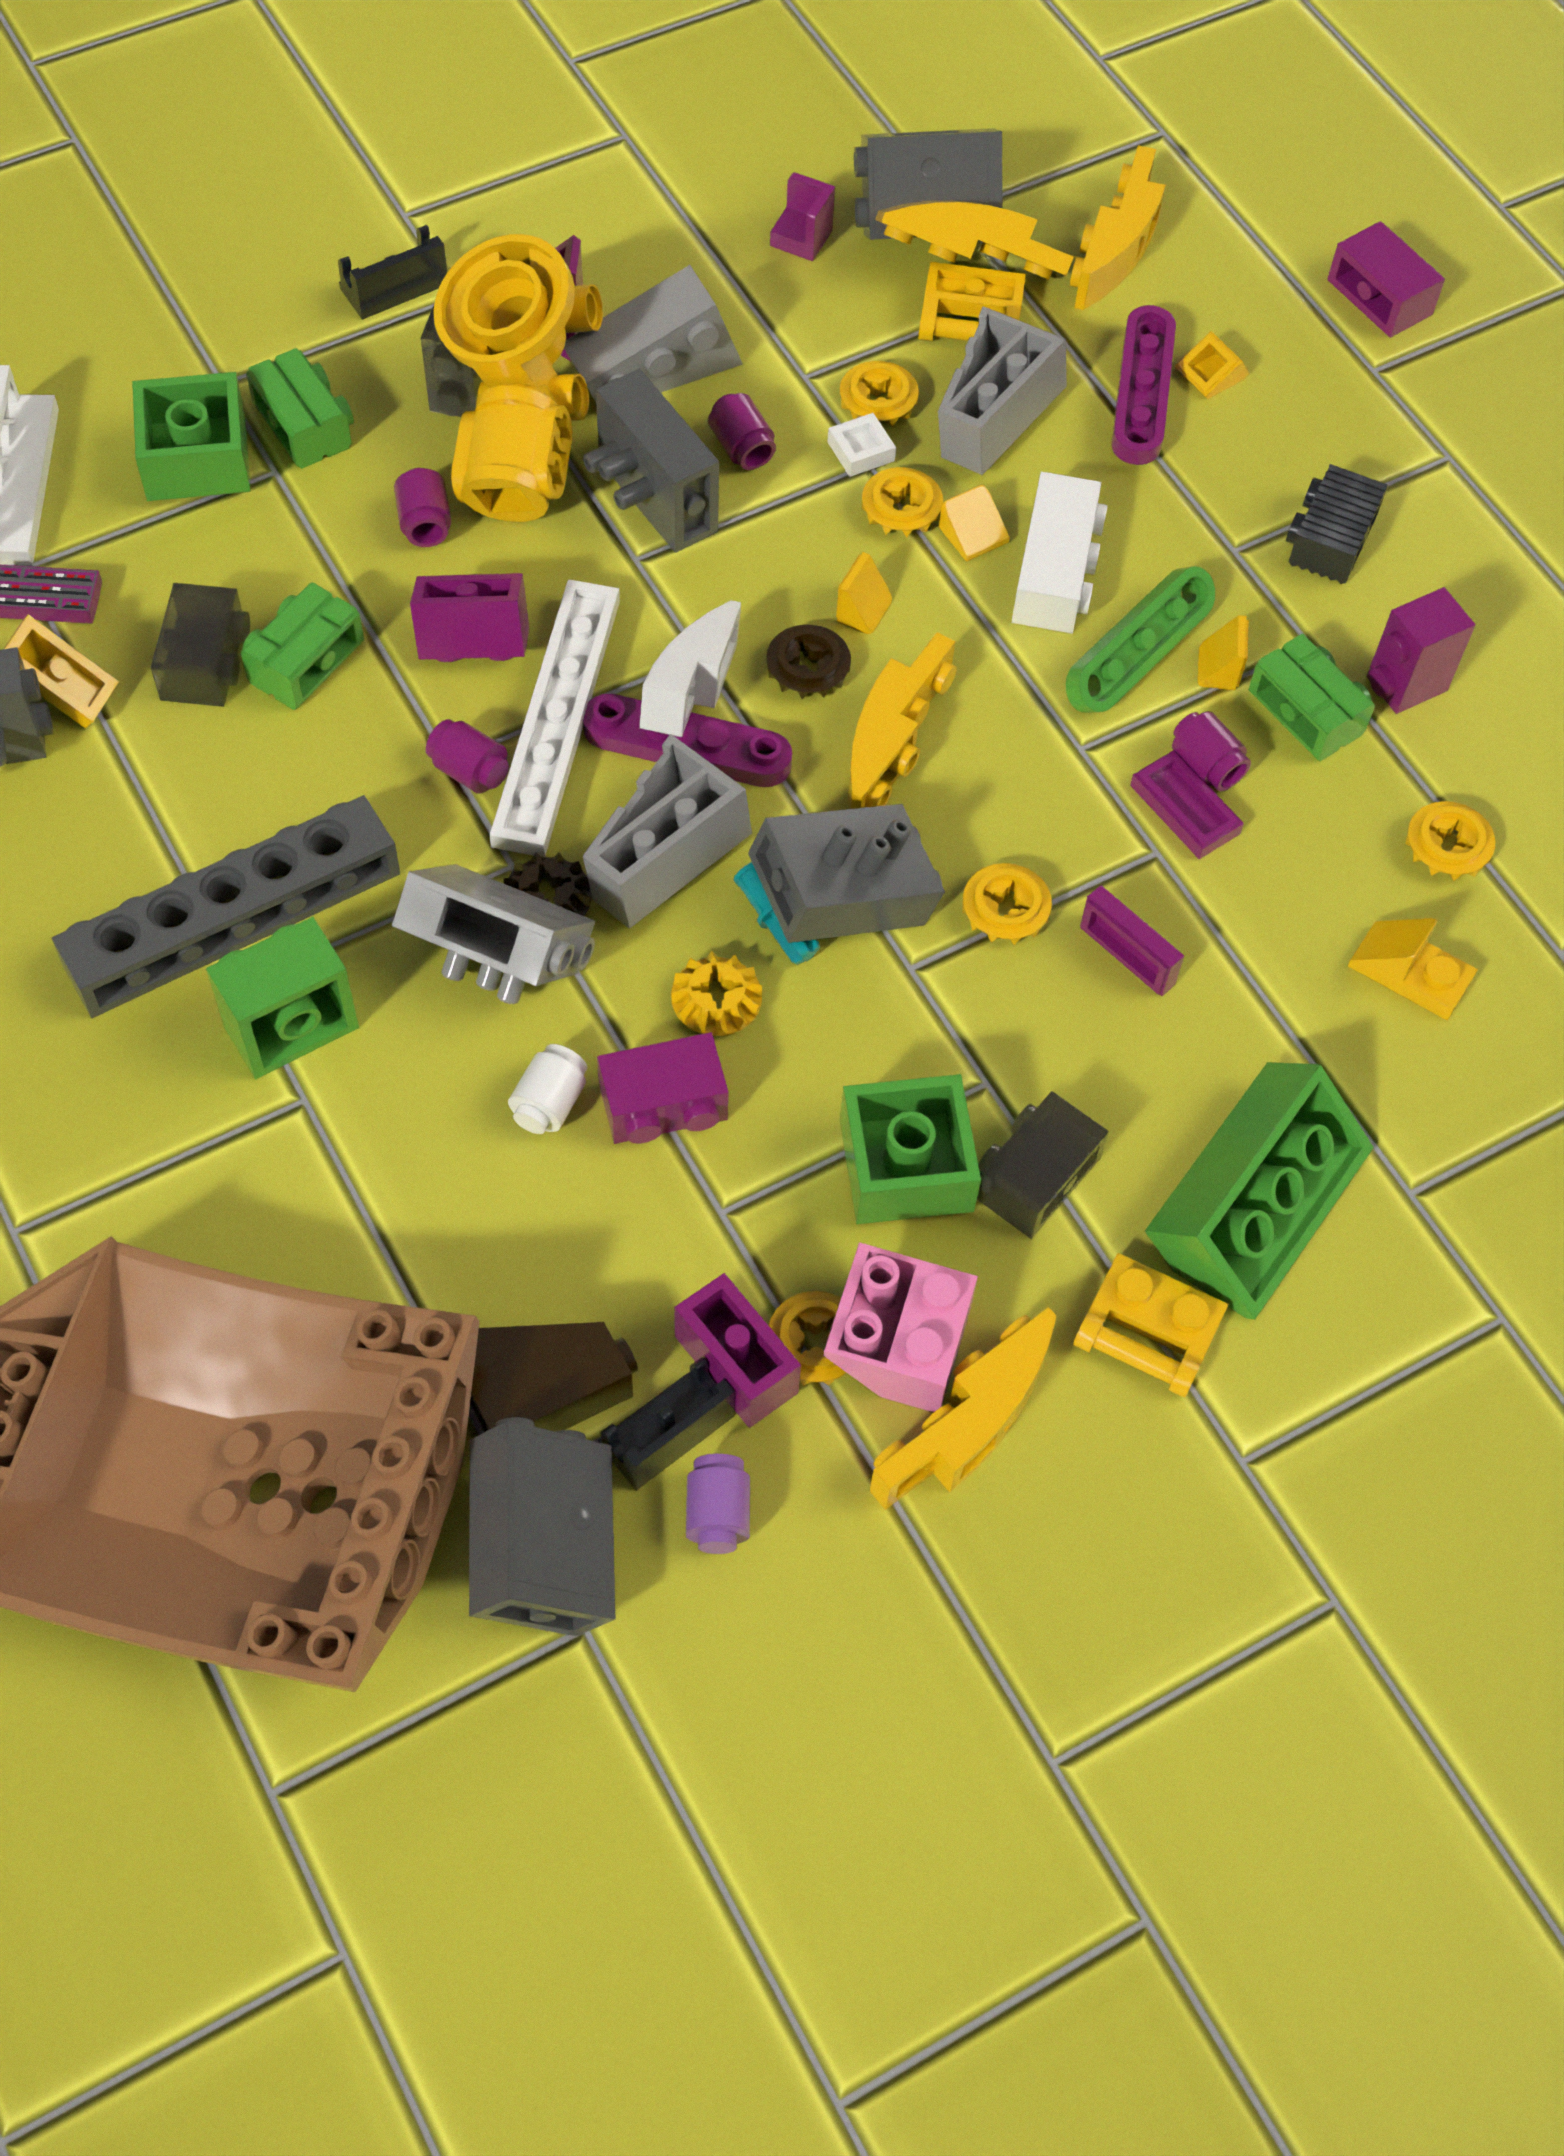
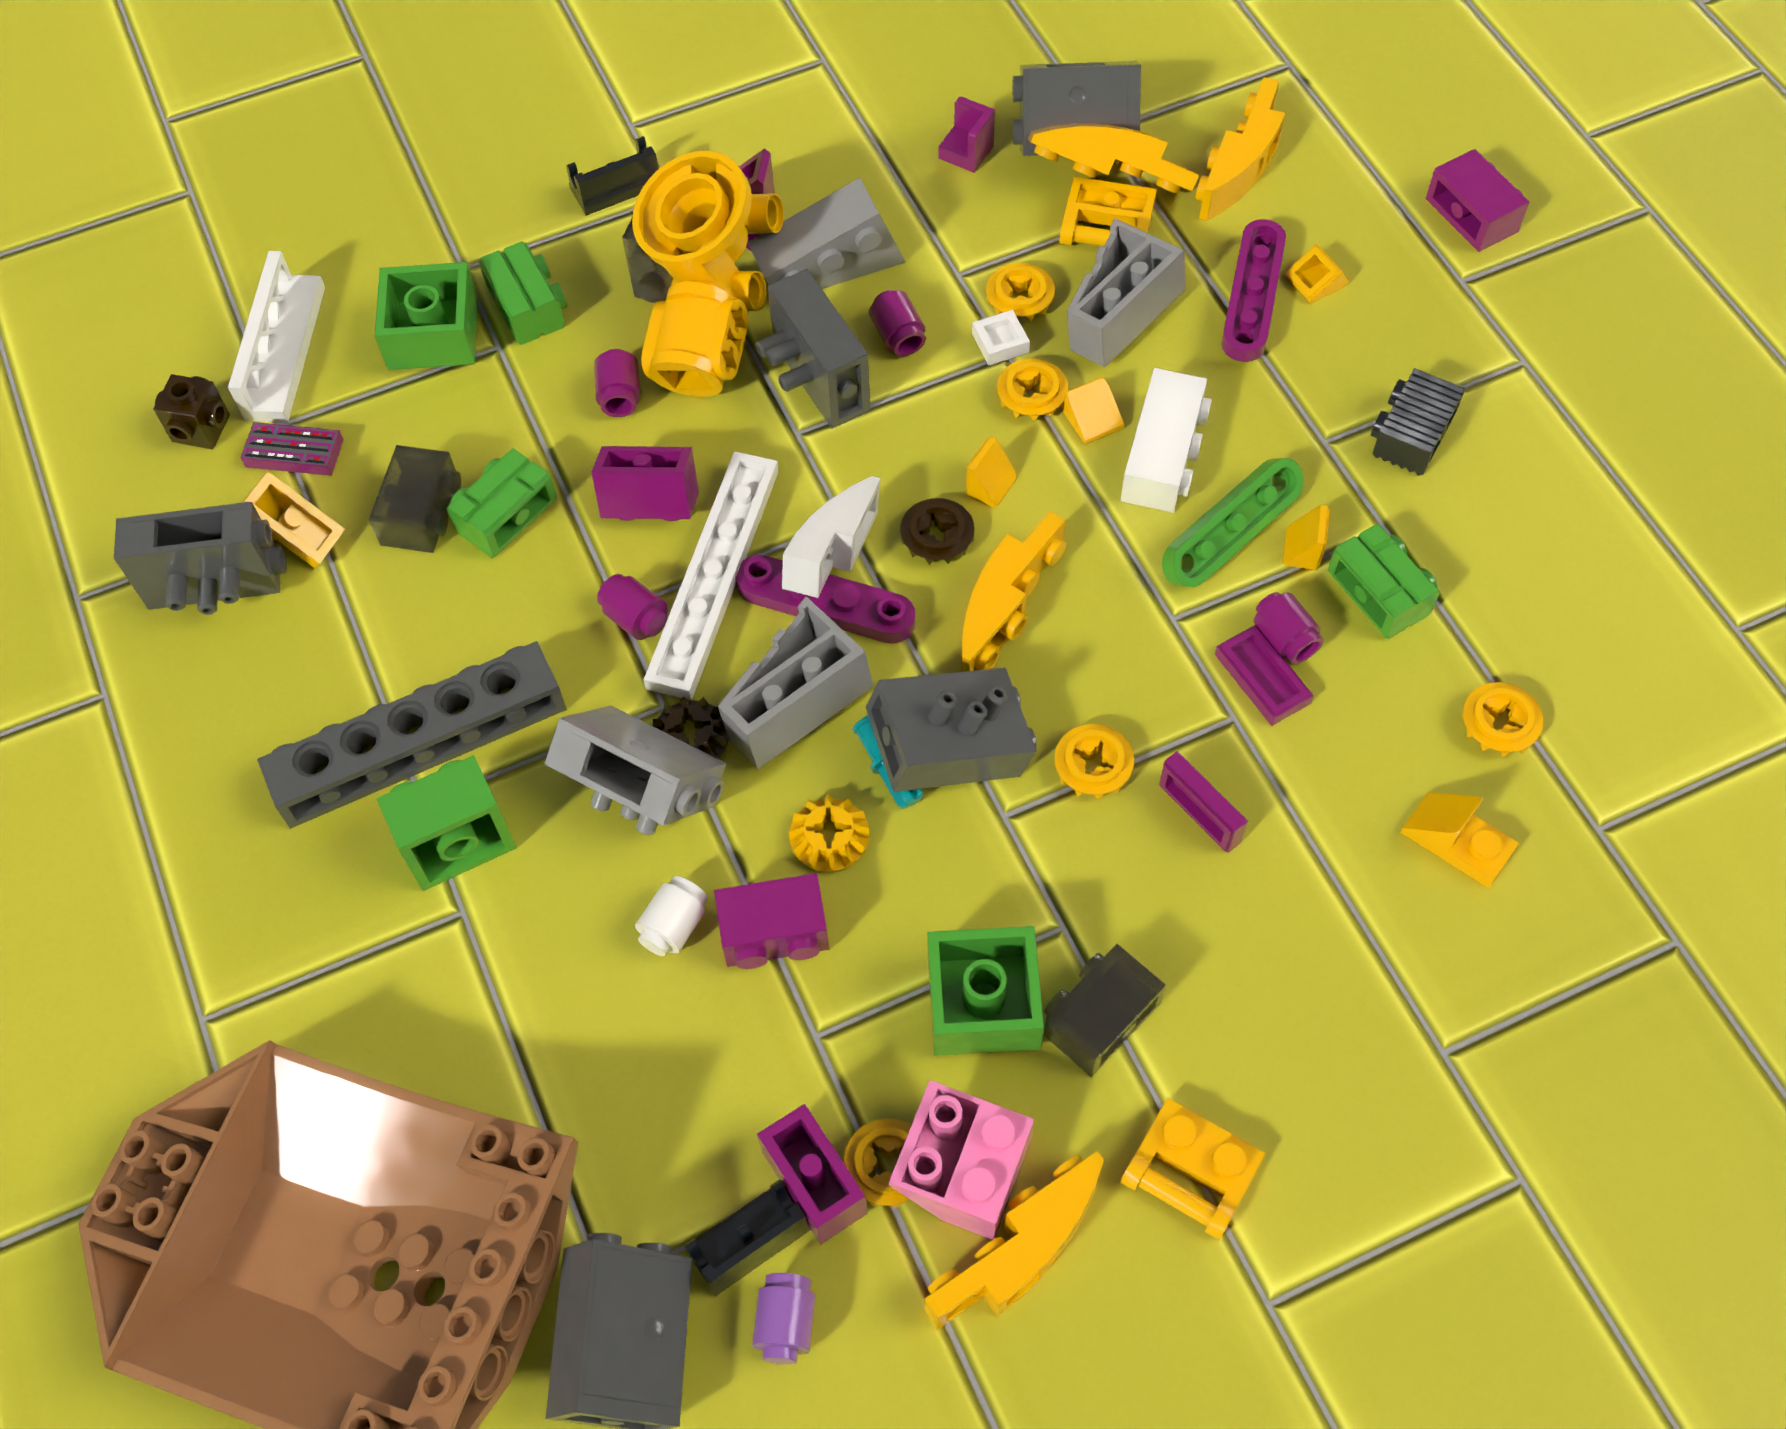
camera: 10 degrees right, 0 degrees up
dark brown slope [470,1322,638,1432] -> none
bright green slope [1145,1062,1374,1320] -> none
magenta brick [1366,587,1476,714] -> none

